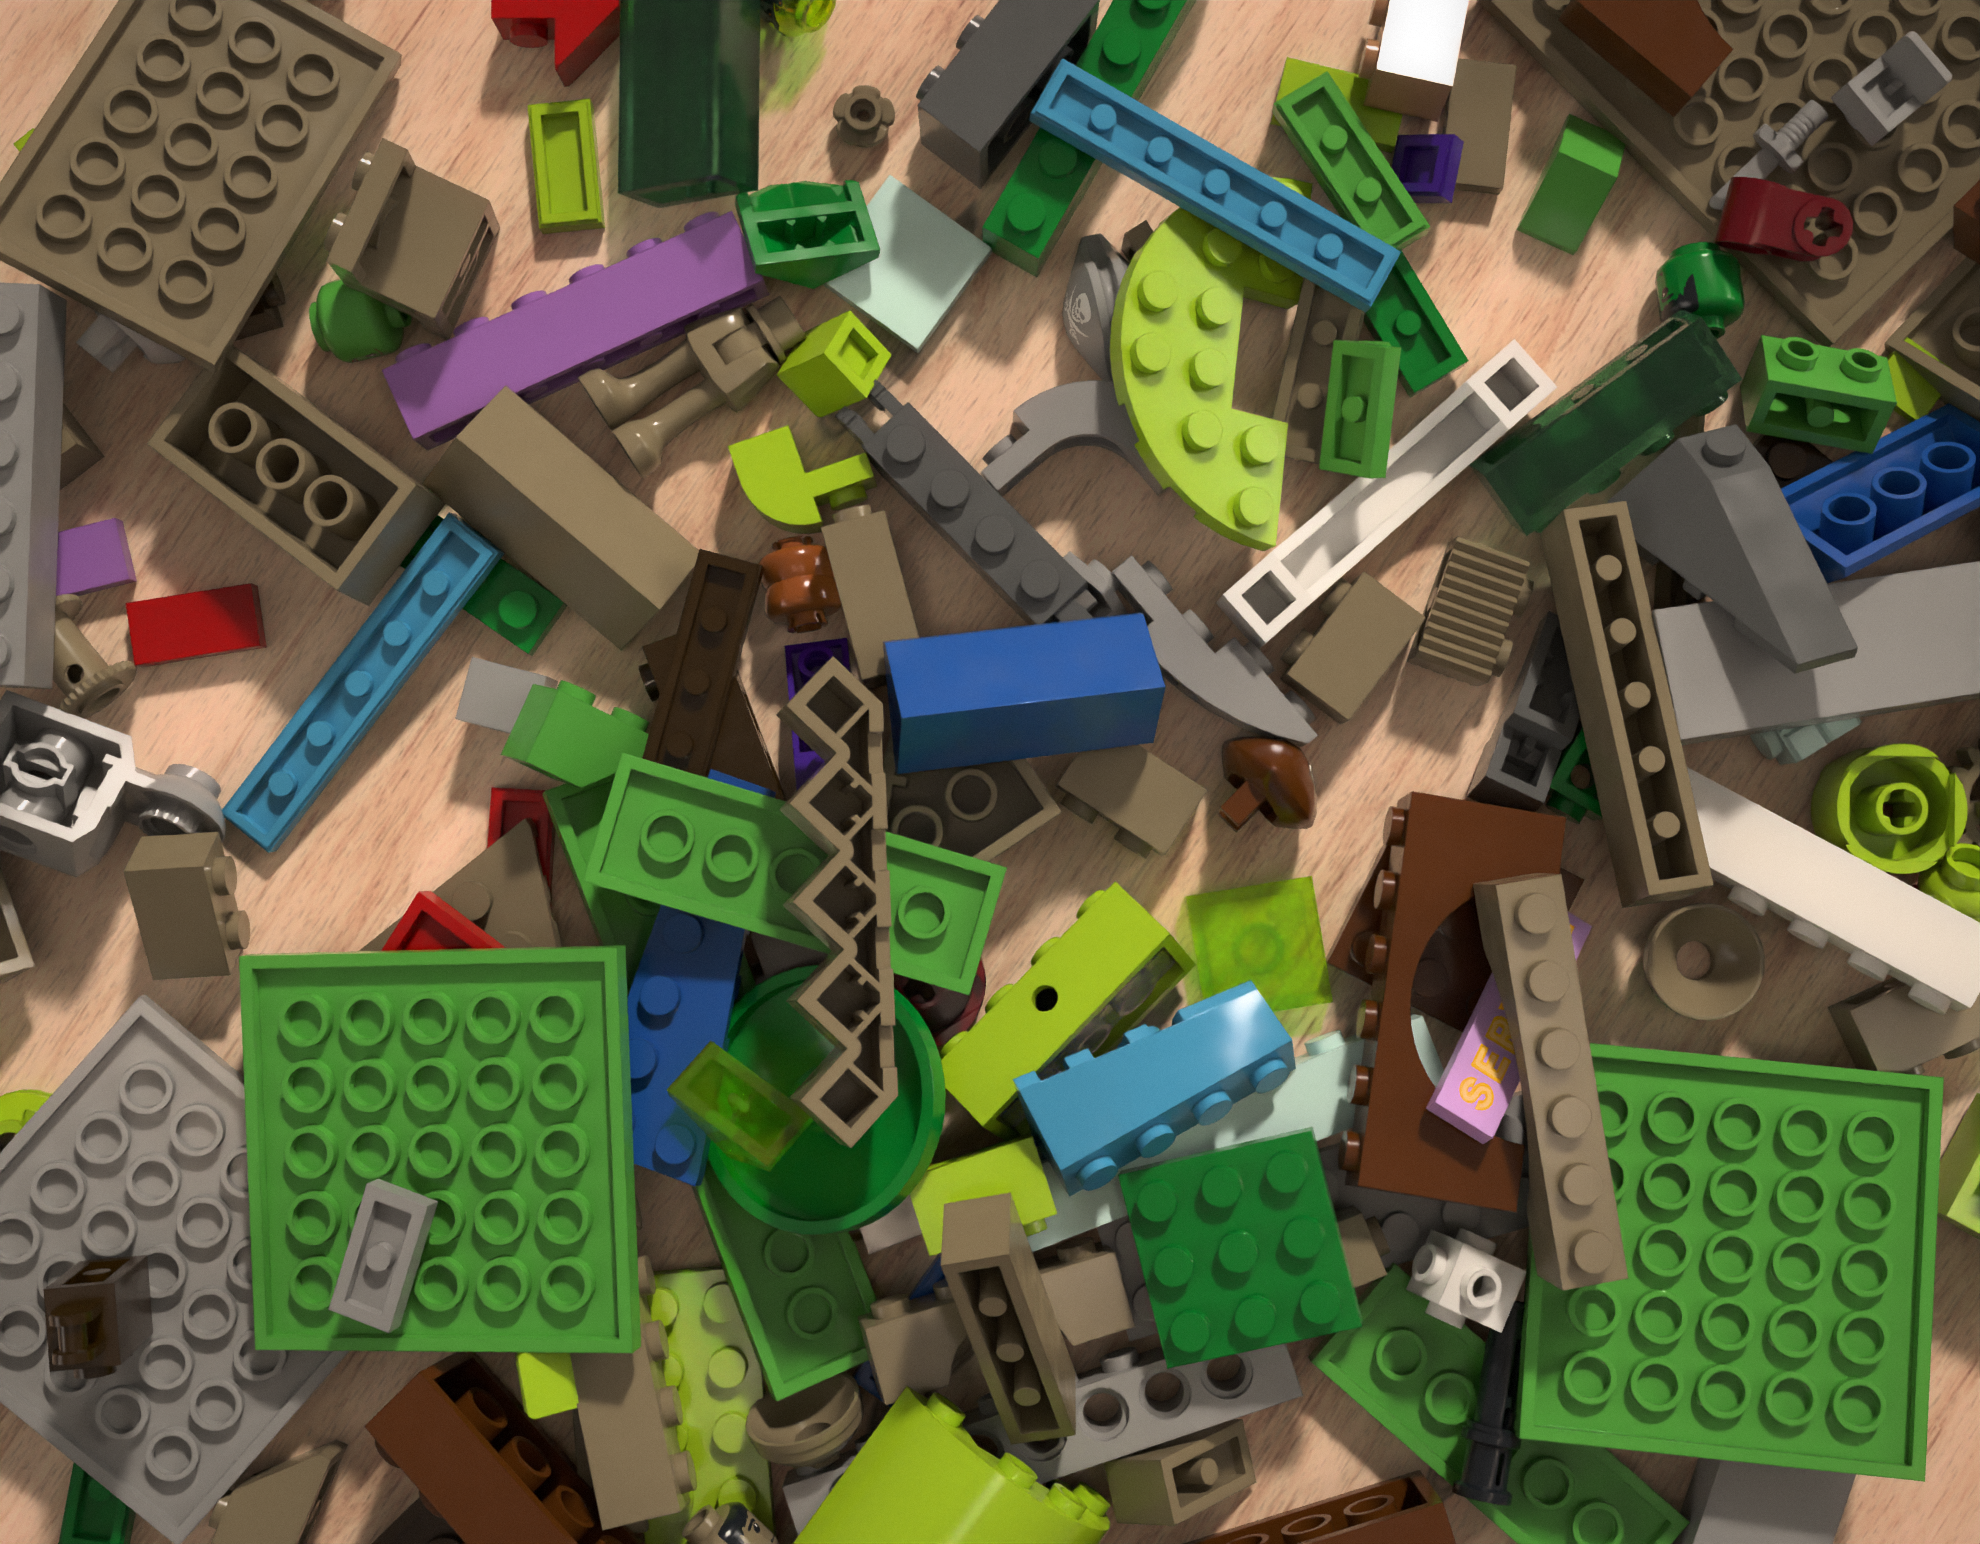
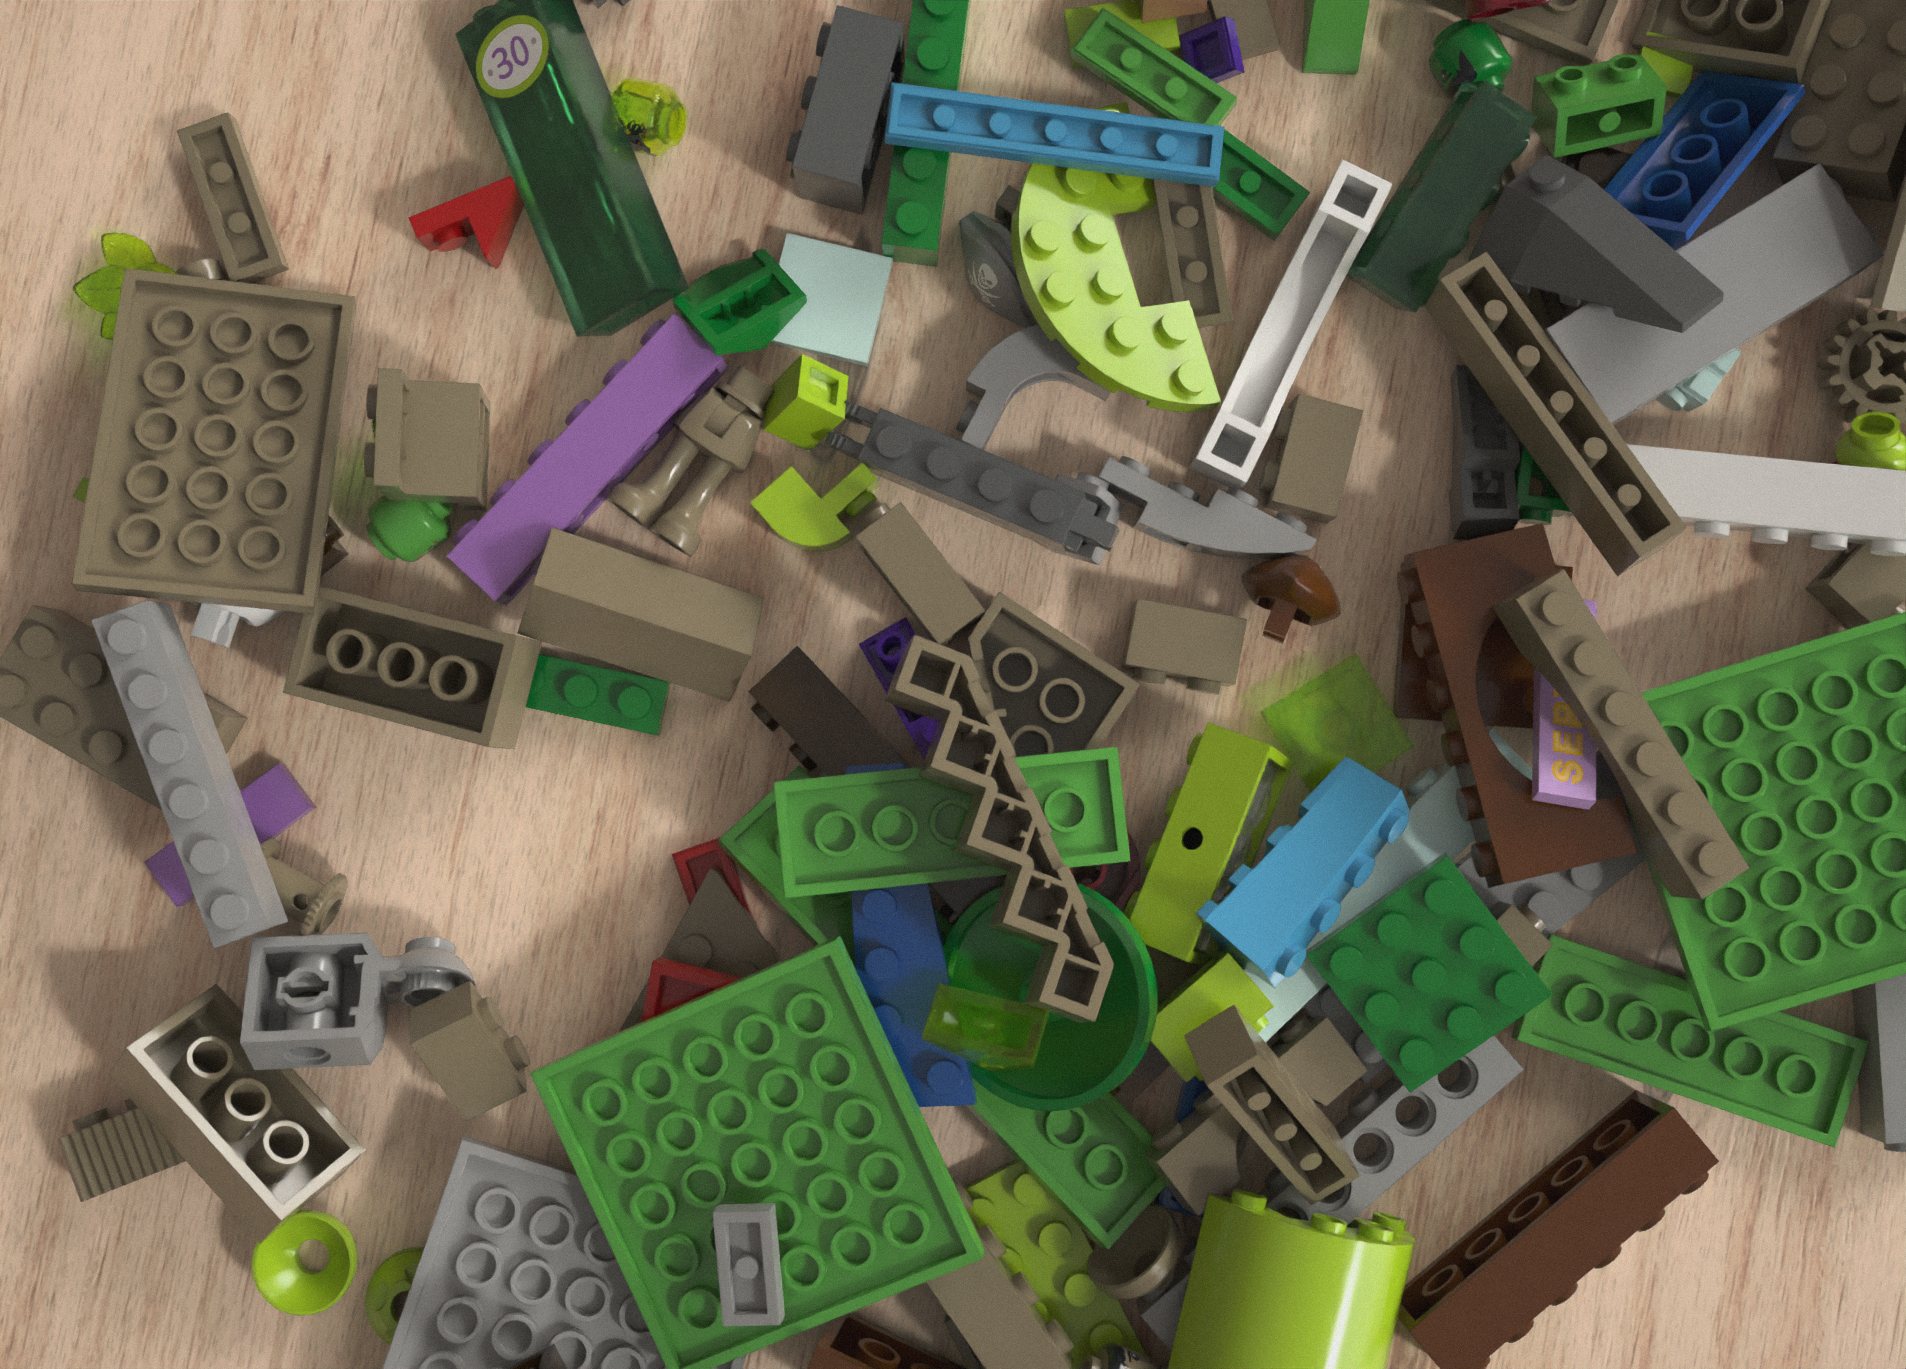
camera: 25 degrees left, 0 degrees up
red tile [126,583,267,667] -> none
dark azure tile [222,512,505,853] -> none
light grey brick [455,657,558,734] -> none
bright green slope [501,680,649,788] -> none
lime slope [515,1352,579,1419] -> none
lime tile [527,99,605,234] -> none
dark brown tile [642,549,764,778] -> none
dark orange piece [759,536,842,633] -> none
dark tan plate [833,85,895,147] -> none
blue slope [883,613,1166,774] -> none
dark tan slope [1104,1419,1256,1526] -> none
bright green panel [1319,340,1401,479] -> none
white brick [1406,1228,1527,1333] -> none
dark tan brick [1407,536,1534,687] -> none
black pin [1452,1301,1524,1506] -> none
dark tan piece [1643,903,1765,1021] -> none
lime brick [1811,743,1968,874] -> none

